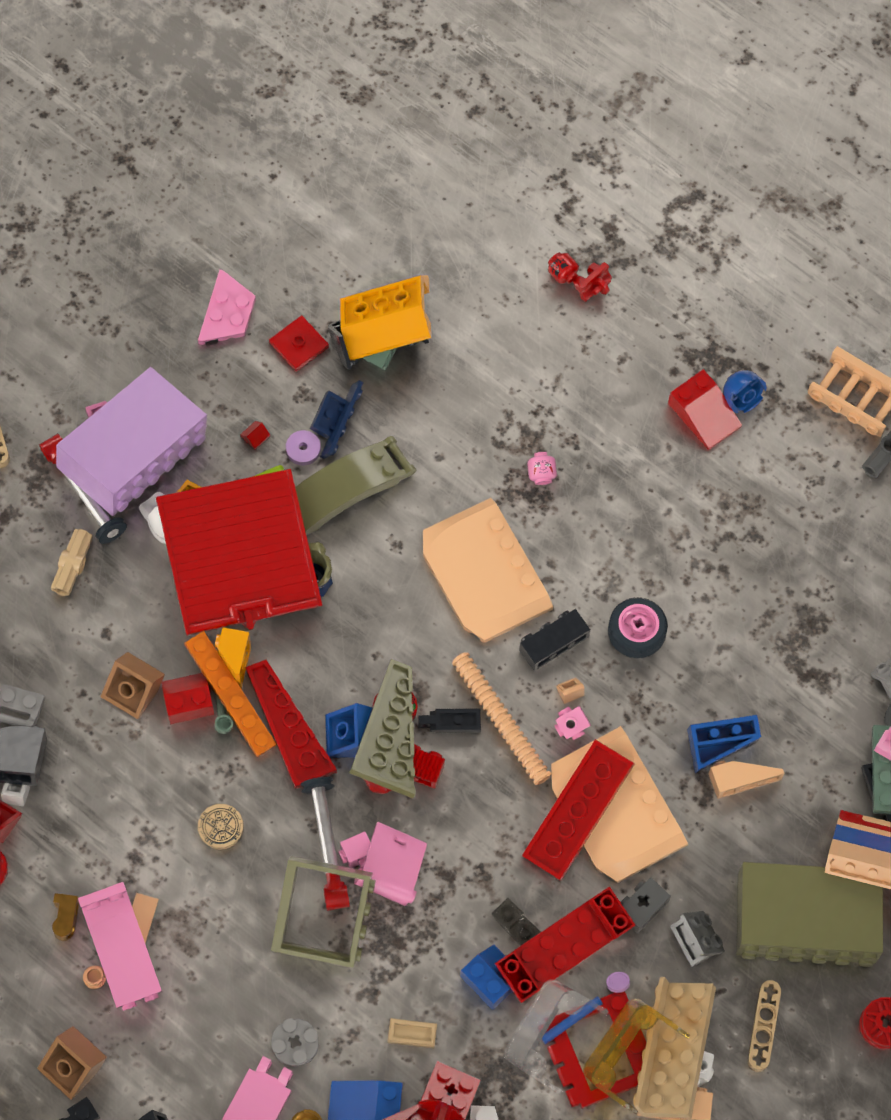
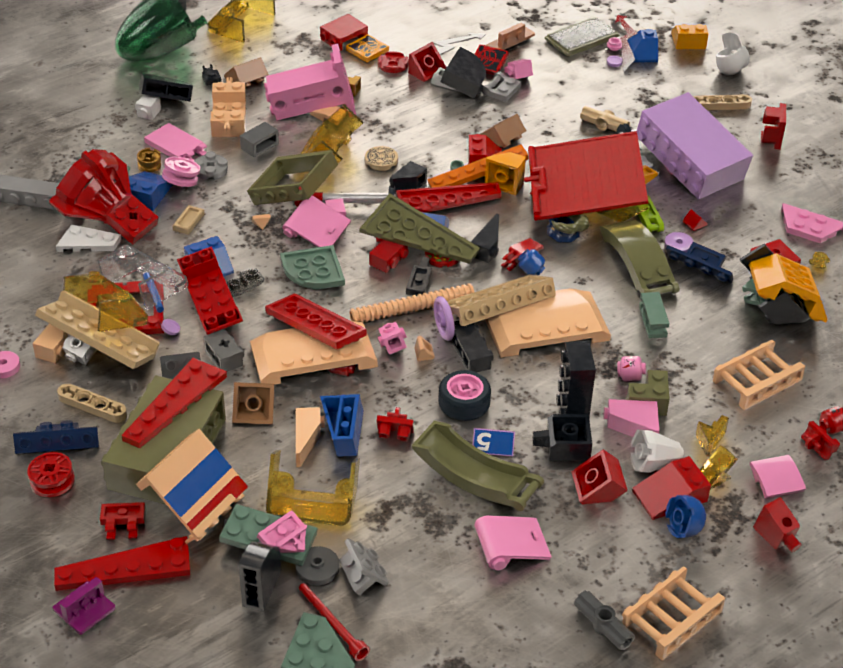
camera: 105 degrees right, 25 degrees down
none -> dark blue bracket [13,420,99,454]
none -> red wing [121,358,227,448]
none -> bright pink wheel [162,157,200,187]
none -> light nougat brick [210,77,246,137]
none -> medium nougat slope [232,382,275,424]
none -> dark grey brick [240,122,279,157]
none -> light nougat slope [252,214,271,230]
none -> clear yellow windscreen [266,450,360,526]
none -> sand green plate [280,245,345,290]
none -> clear yellow windscreen [300,104,364,172]
none -> red hips [376,407,414,442]
none -> black slope [389,161,427,190]
none -> olive windscreen [411,421,544,511]
none -> lavender plate [434,296,455,341]
none -> tan bracket [447,274,556,326]
none -> black slope [471,213,500,263]
none -> blue panel [473,428,515,456]
none -> bright pink door [474,516,552,570]
none -> red arm [501,238,544,271]
none -> blue head [518,249,545,275]
none -> black hinge [532,414,592,461]
none -> black brick [556,341,596,418]
none -> red slope [571,449,628,504]
none -> bright pink slope [603,399,659,437]
none -> olive brick [626,370,670,416]
none -> white cone [630,430,684,472]
none -> sand green piece [639,292,670,338]
none -> clear yellow slope [696,415,729,457]
none -> clear yellow slope [700,445,738,490]
none -> light nougat fence [713,340,805,410]
none -> bright pink slope [750,455,806,499]
none -> red torso [753,497,802,553]
none -> red panel [761,103,786,150]
none -> clear yellow plate [809,252,830,269]

